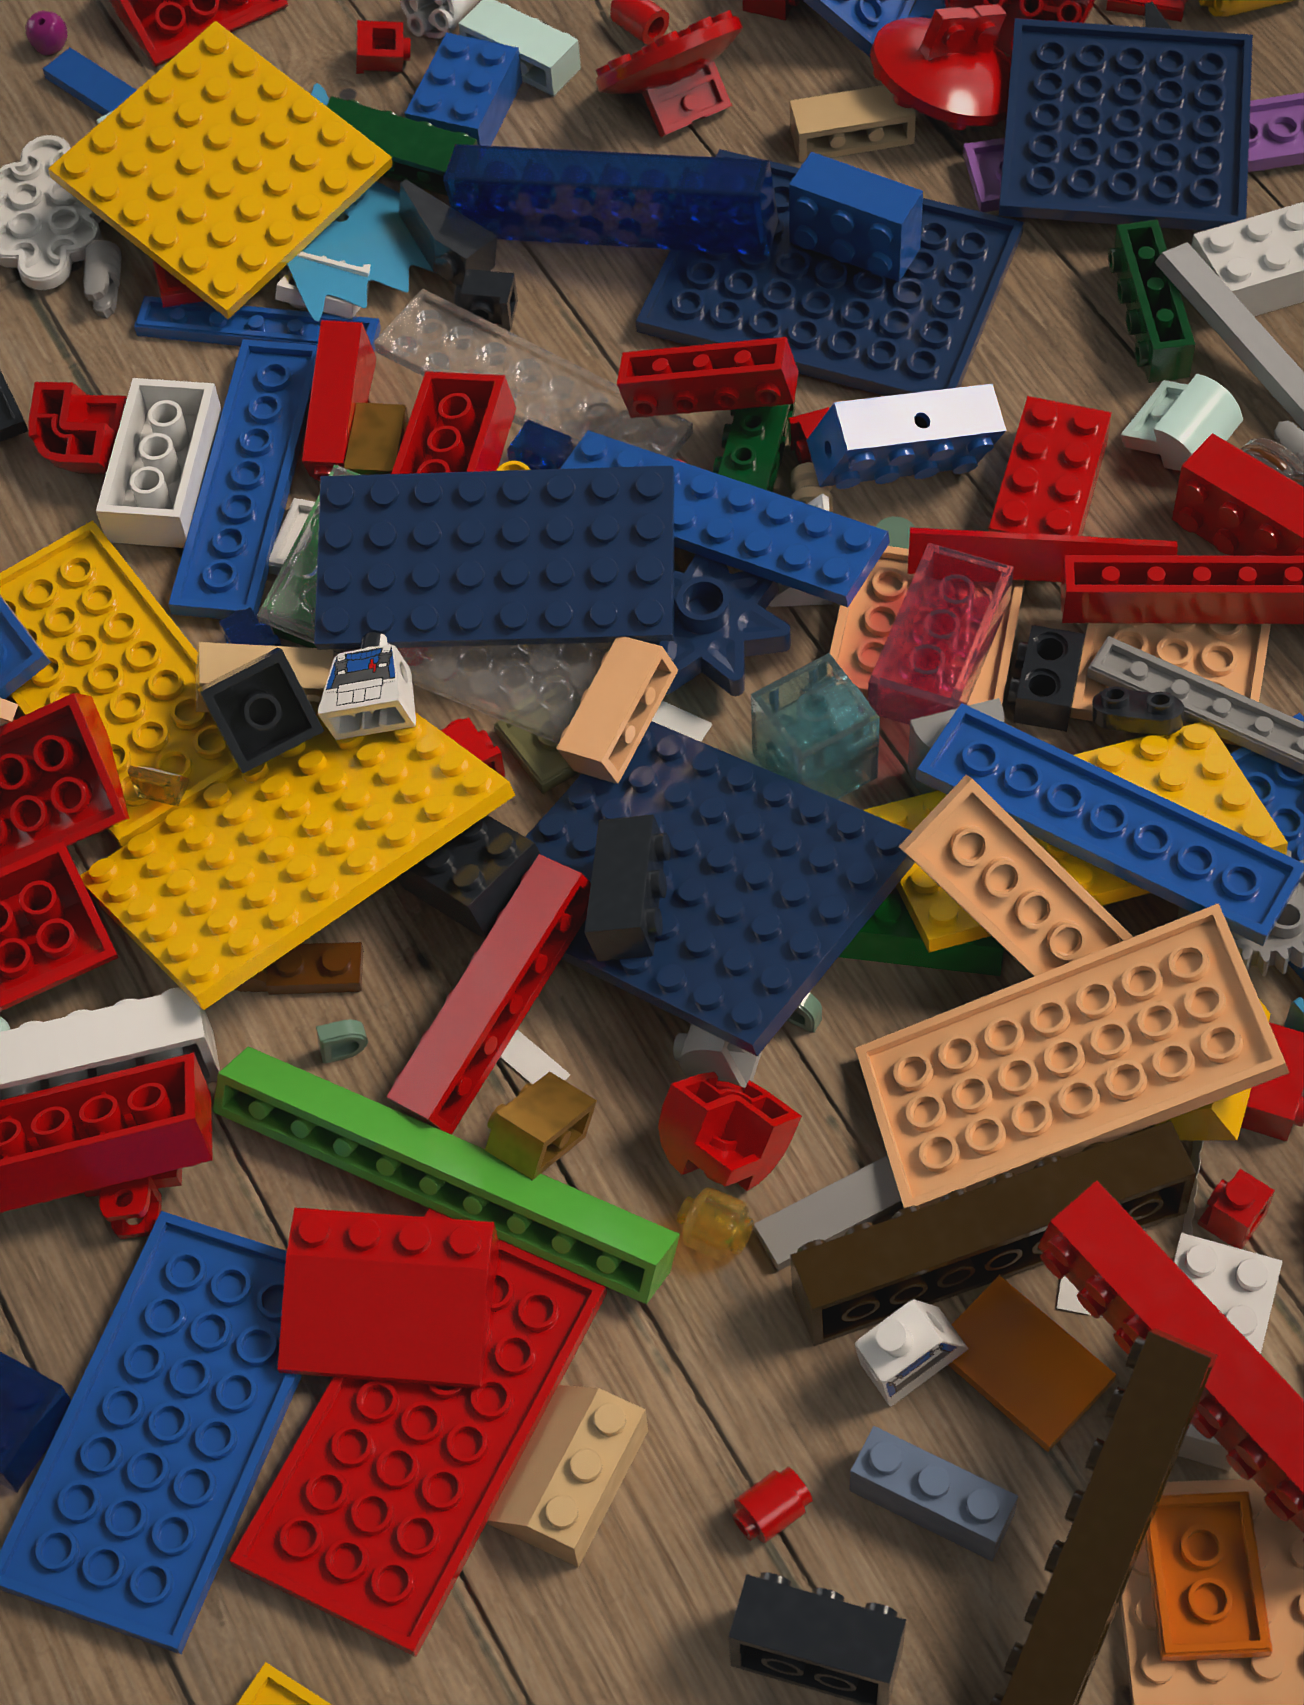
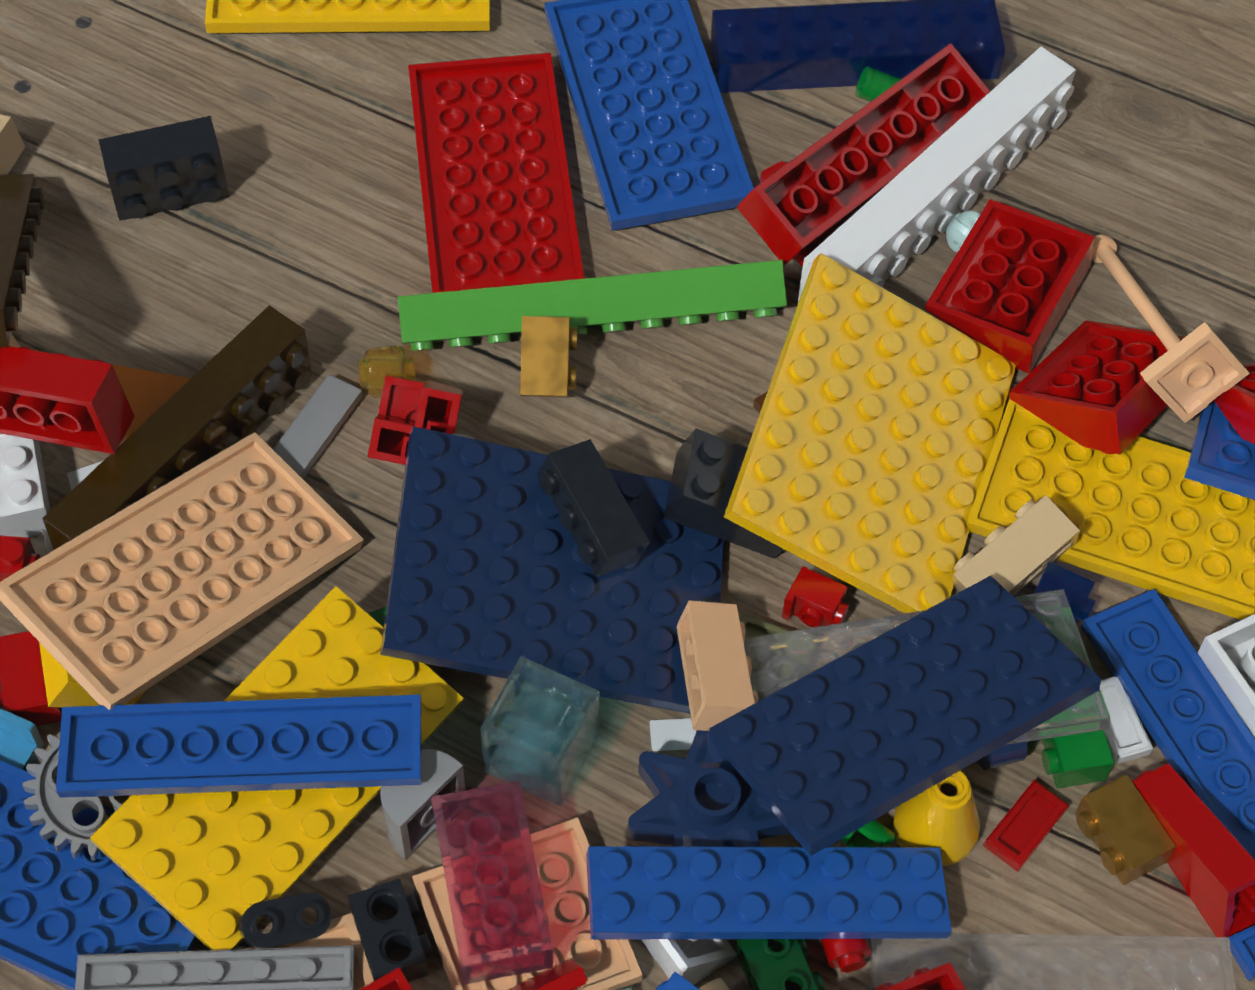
camera: 140 degrees right, 0 degrees up
clear yellow slope [128,766,189,806] -> none
black brick [197,647,324,773] -> none
red slope [278,1207,500,1389] -> none
sand green tile [316,1020,368,1064] -> none
white torso [318,632,416,740] -> none
red brick [386,854,591,1135] -> none
red brick [391,371,516,474] -> none
tan slope [487,1385,648,1568] -> none
white sticker [500,1030,570,1084] -> none
clear blue brick [507,419,573,470] -> none
red brick [732,1467,813,1544] -> none
sand blue brick [850,1426,1018,1561] -> none
white torso [854,1300,969,1407] -> none
light nougat plate [899,775,1133,977] -> none

